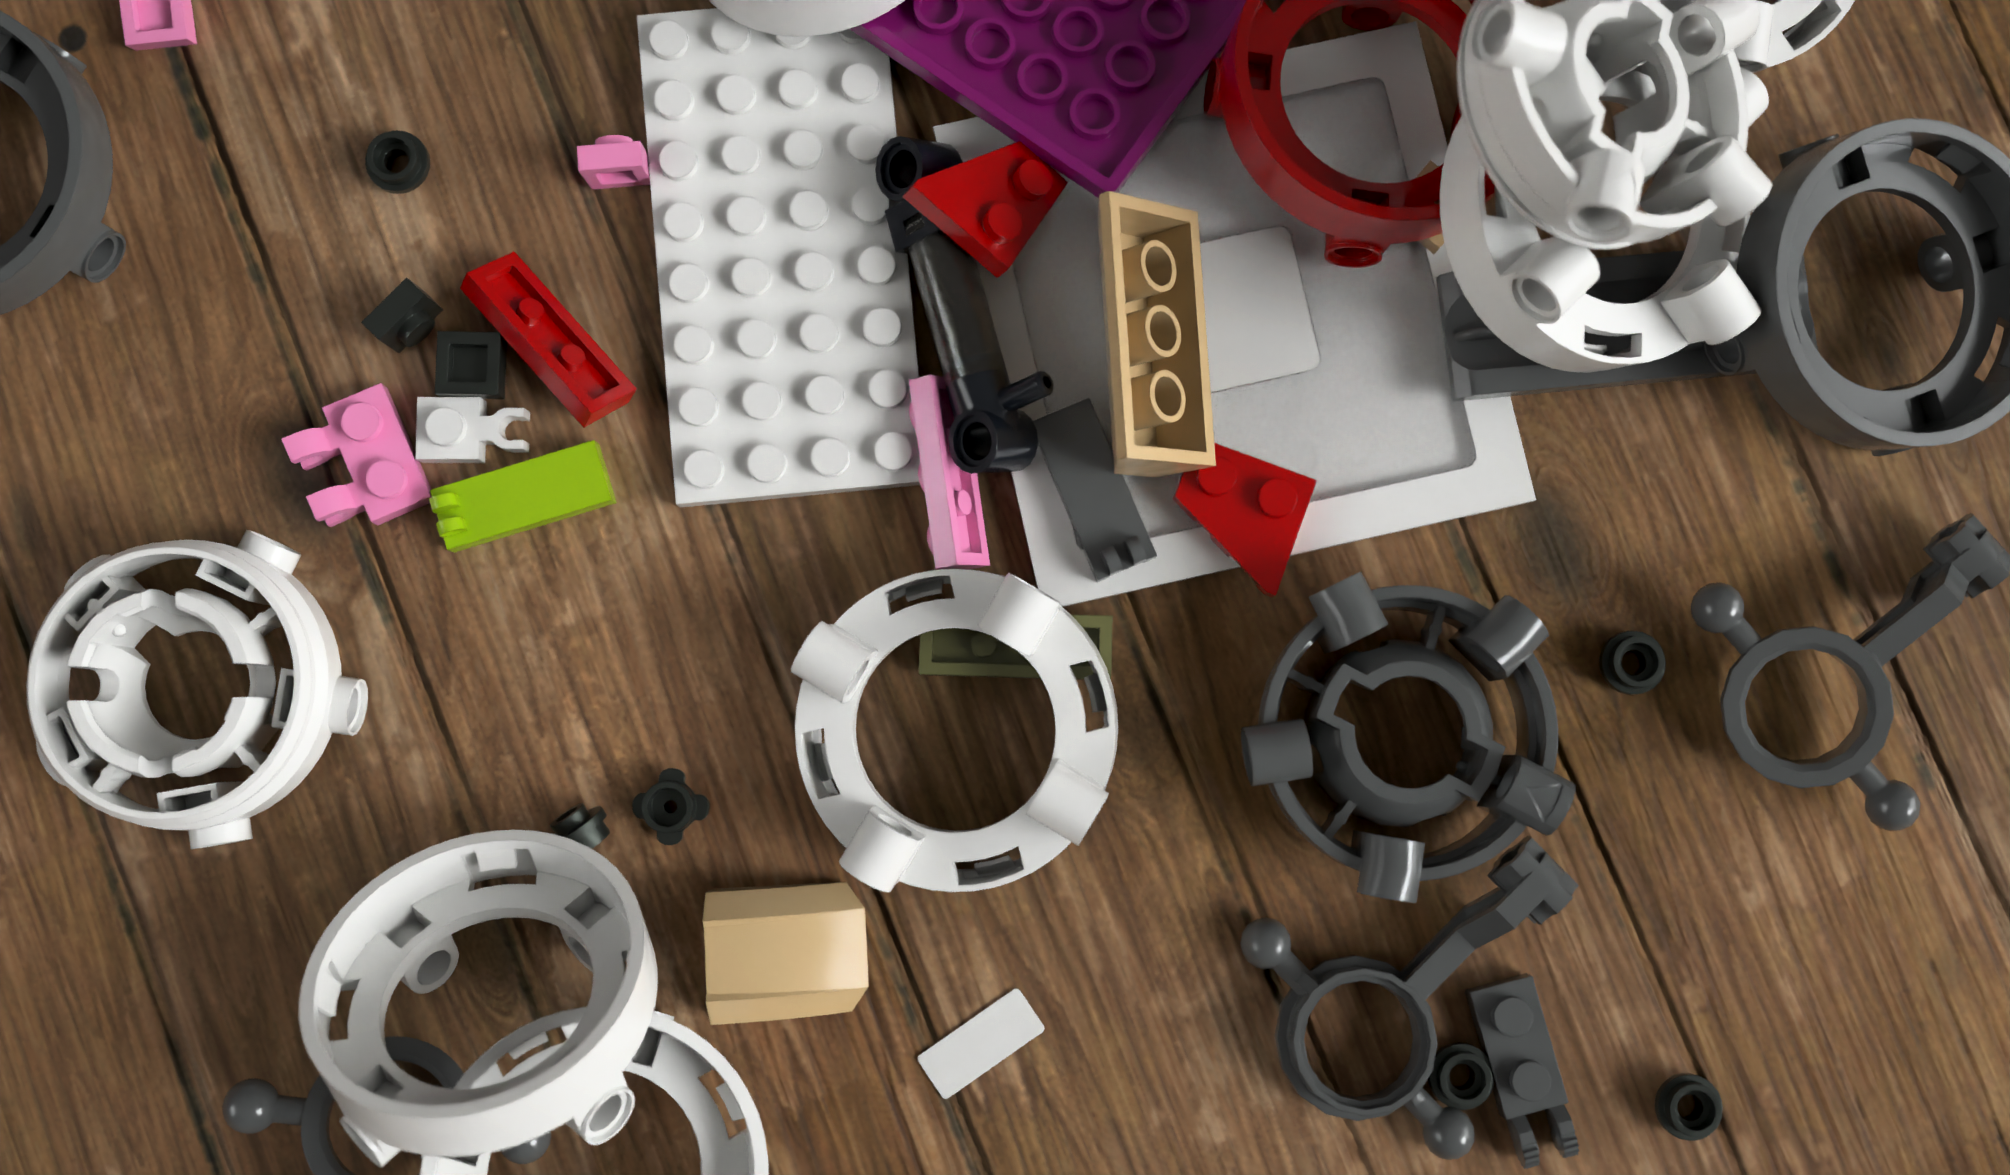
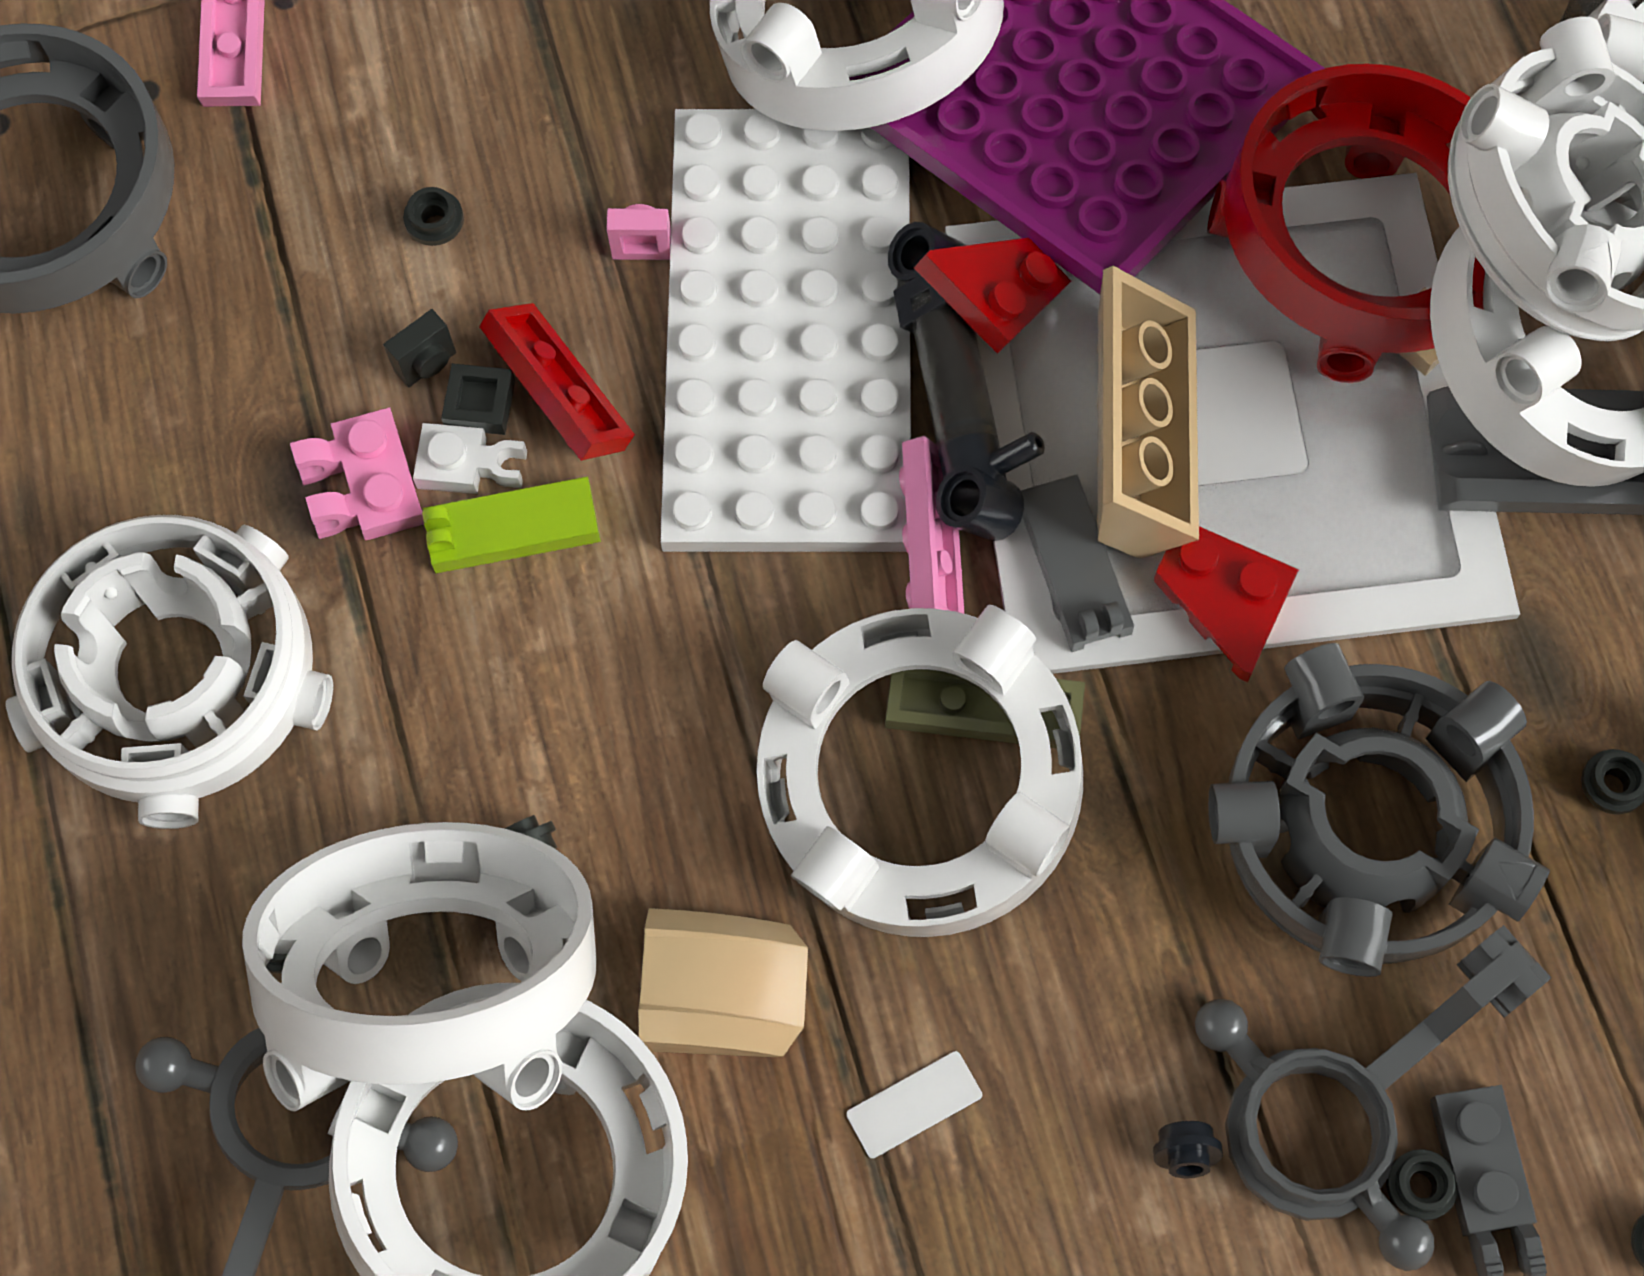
camera: 10 degrees right, 15 degrees down
pearl dark grey plate [632,768,710,845] -> none
none -> black plate [1153,1121,1223,1179]

